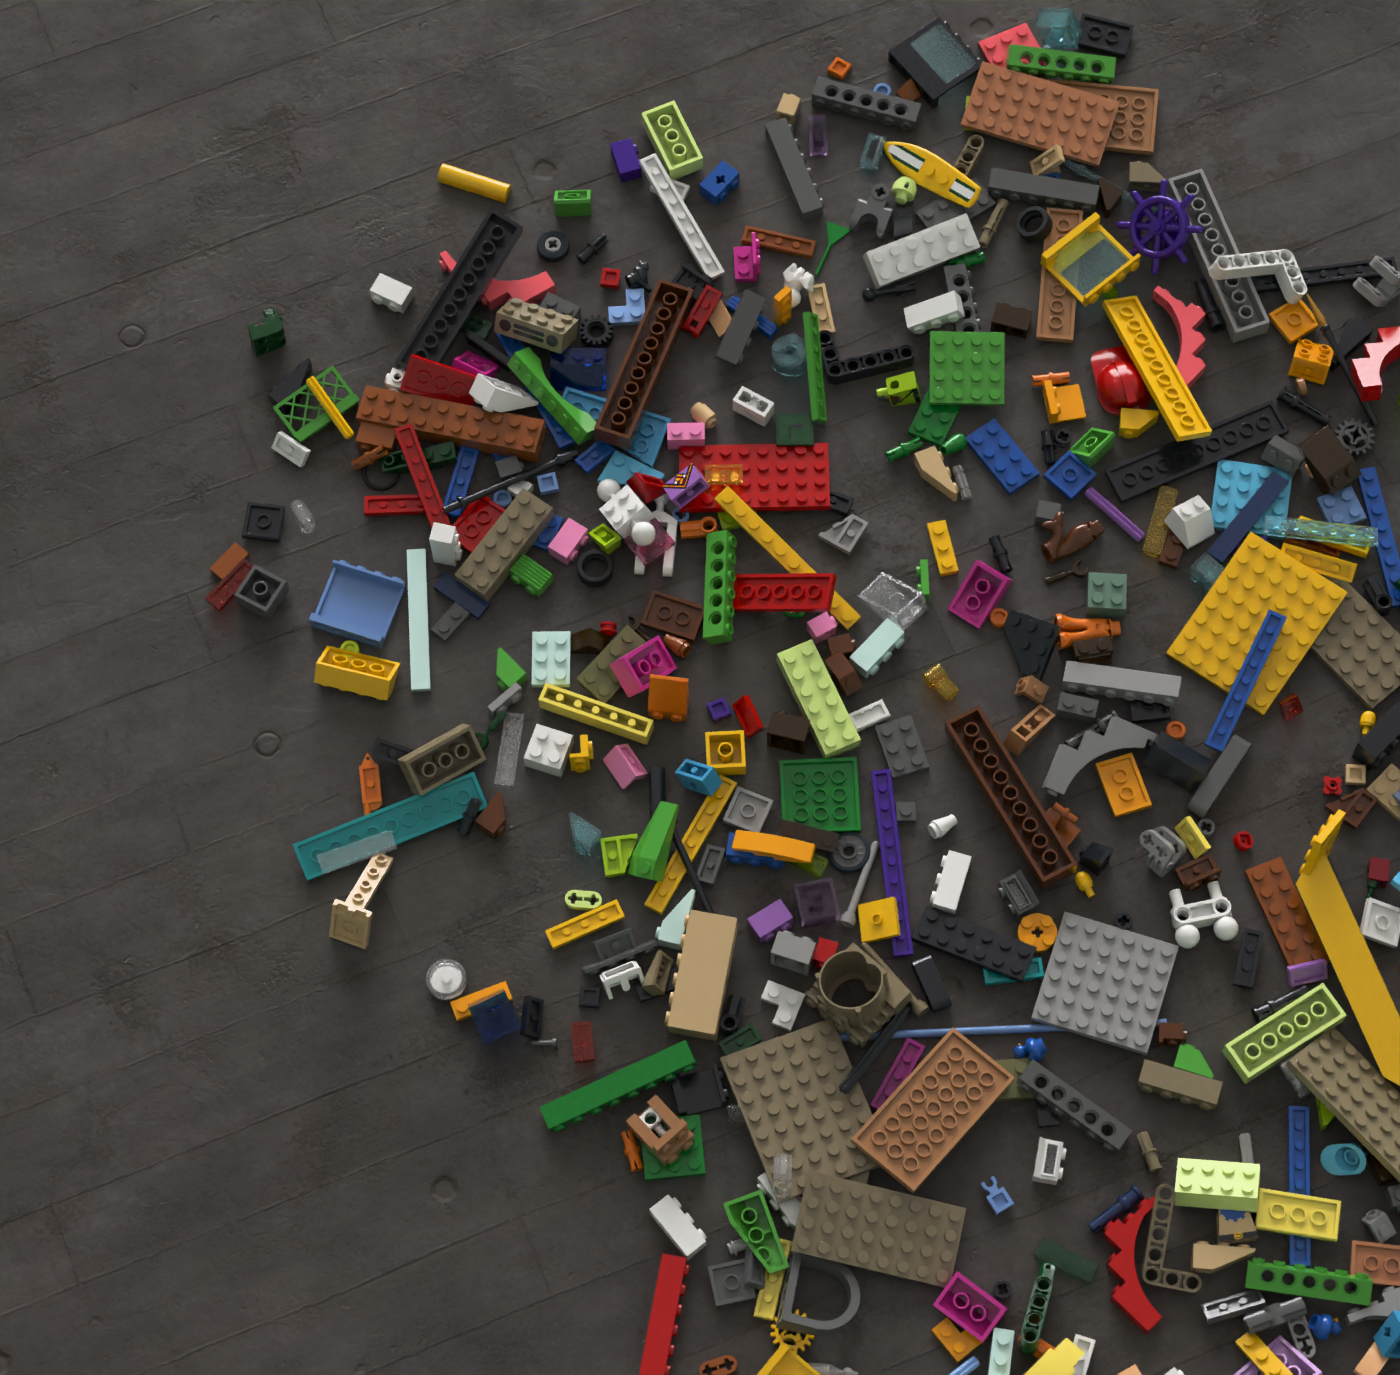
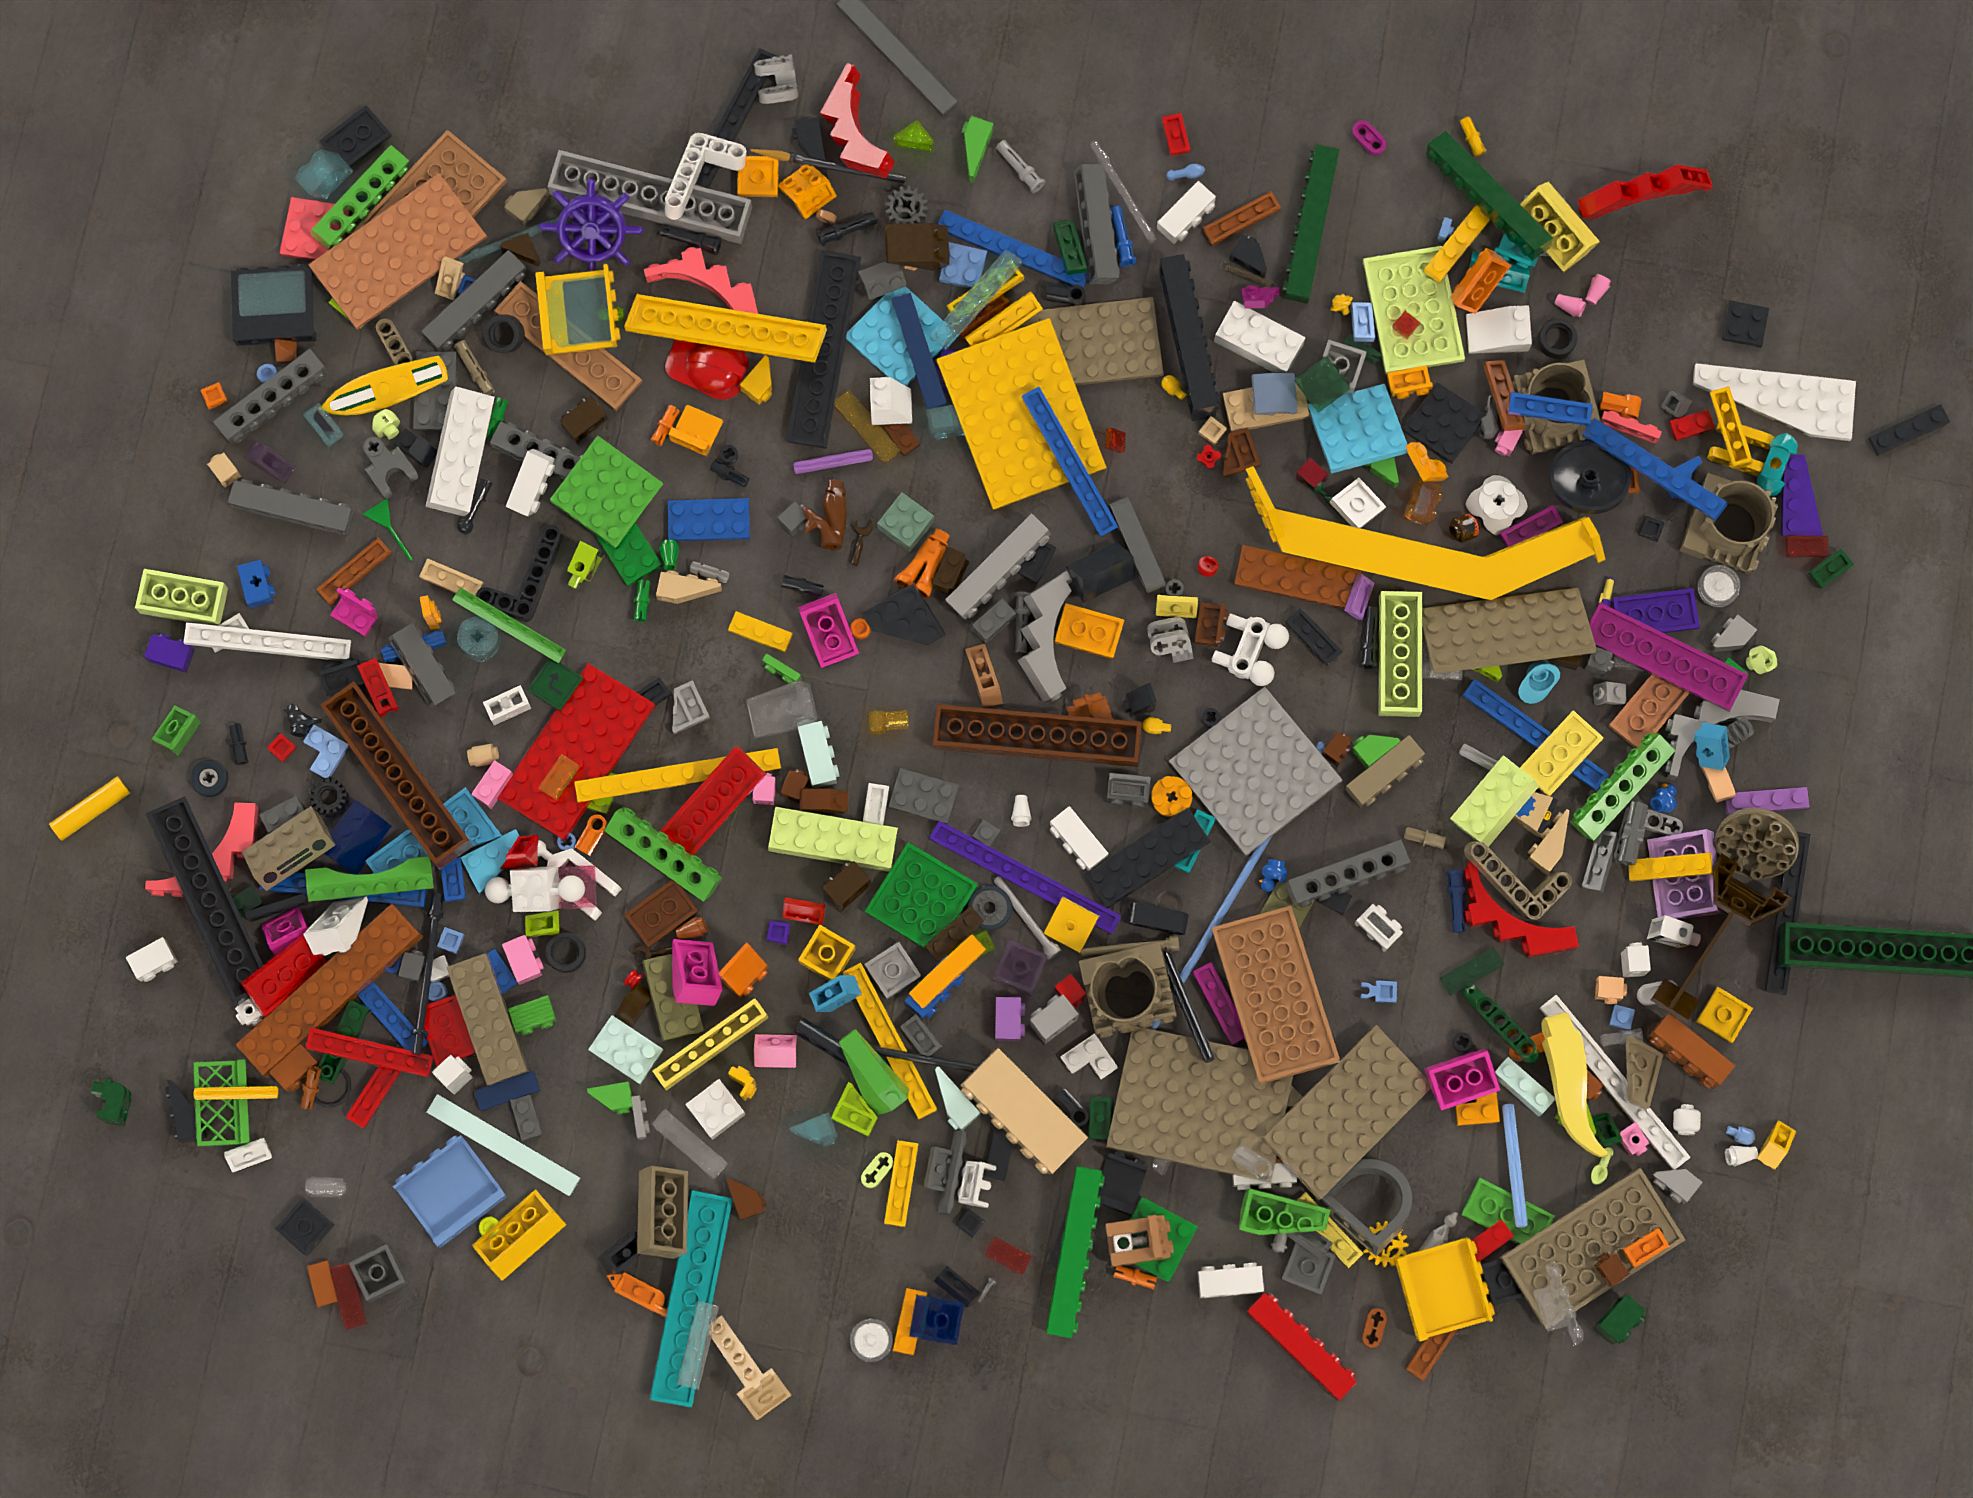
camera: 60 degrees left, 10 degrees up
black axle [457,798,482,836] -> none
dark green piece [475,710,507,750] -> none
dark tan slope [642,950,673,996] -> none
medium lavender brick [663,463,710,509] -> none
white animal [783,263,814,308] -> none
medium nougat bracket [1015,675,1049,704] -> none
blue plate [1043,450,1097,501] -> none
bright green slope [1067,427,1116,468] -> none
orange tile [1166,721,1186,741] -> none

